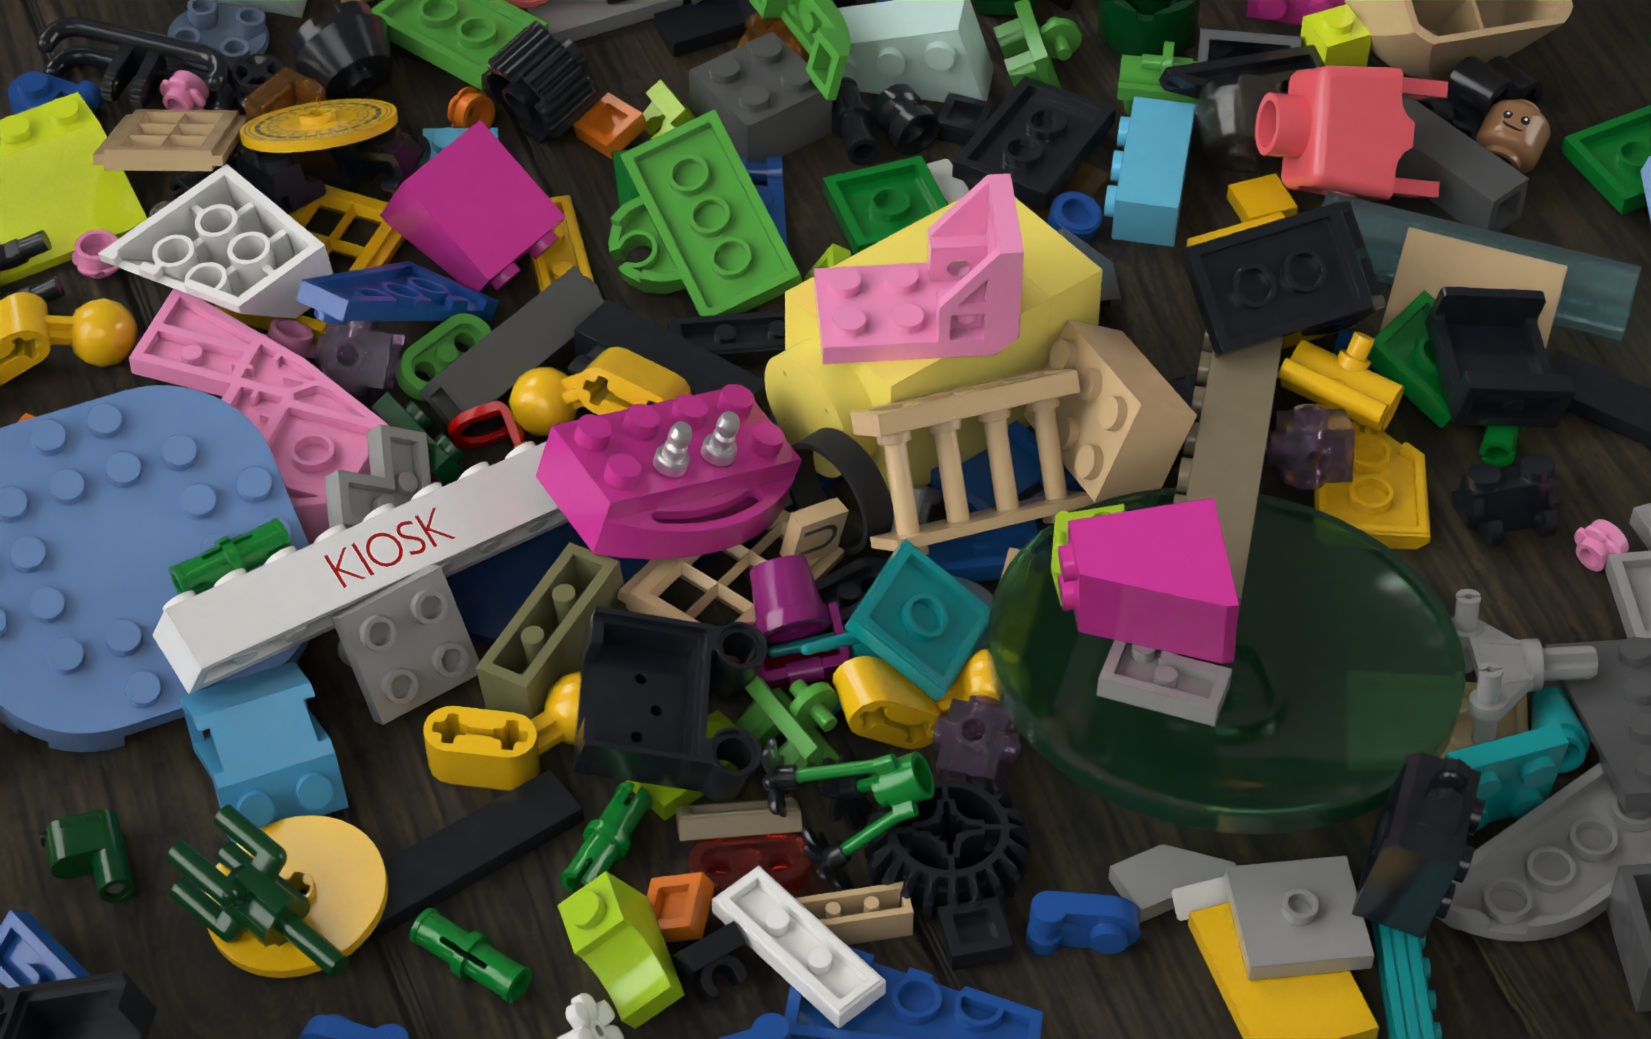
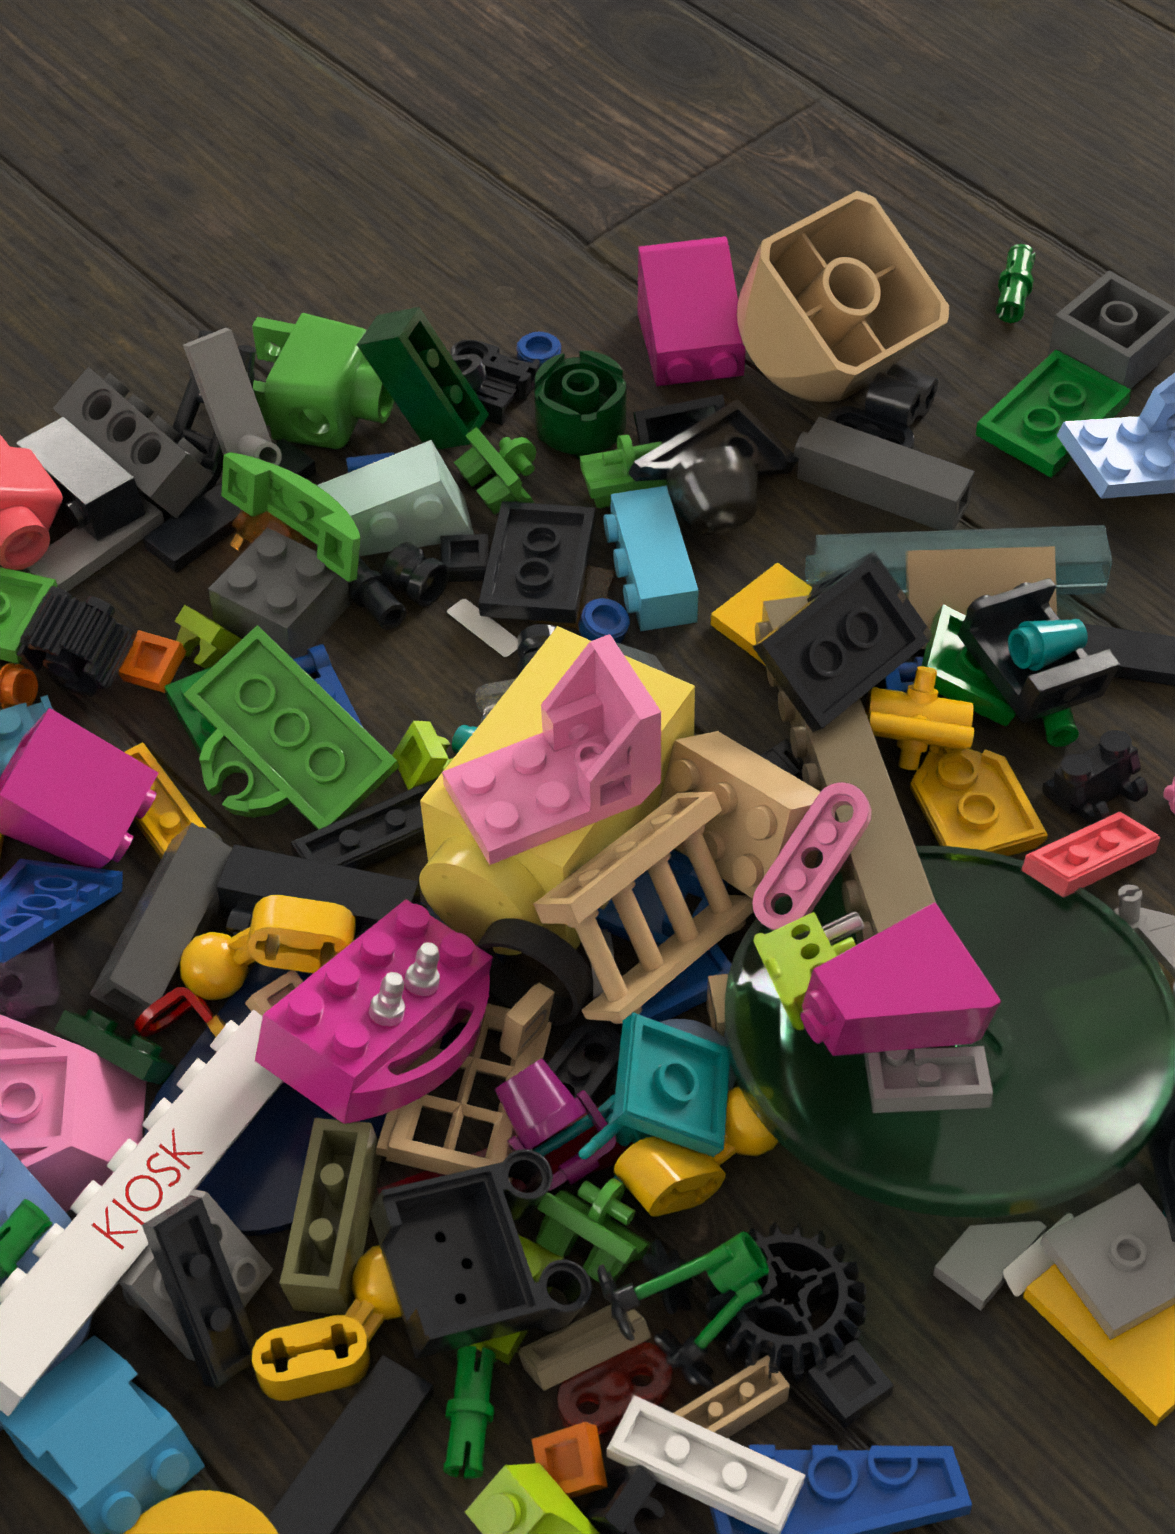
camera: 20 degrees left, 5 degrees up
light grey plate [325,424,431,529] -> none
bright green plate [396,313,492,401] -> none
green plate [823,155,948,255] -> none
clear purple brick [932,695,1023,794] -> none
blue plate [1025,891,1140,956] -> none
yellow tile [1227,173,1298,223] -> none
coral piece [1255,66,1448,202] -> none
brick [1267,404,1355,490] -> none
neon yellow brick [1300,4,1371,67] -> none
medium nougat head [1476,99,1551,174] -> none
none -> black tile [142,1195,257,1389]
none -> bright pink plate [752,782,871,931]
none -> teal cone [1008,619,1088,671]
none -> coral tile [1021,812,1161,898]

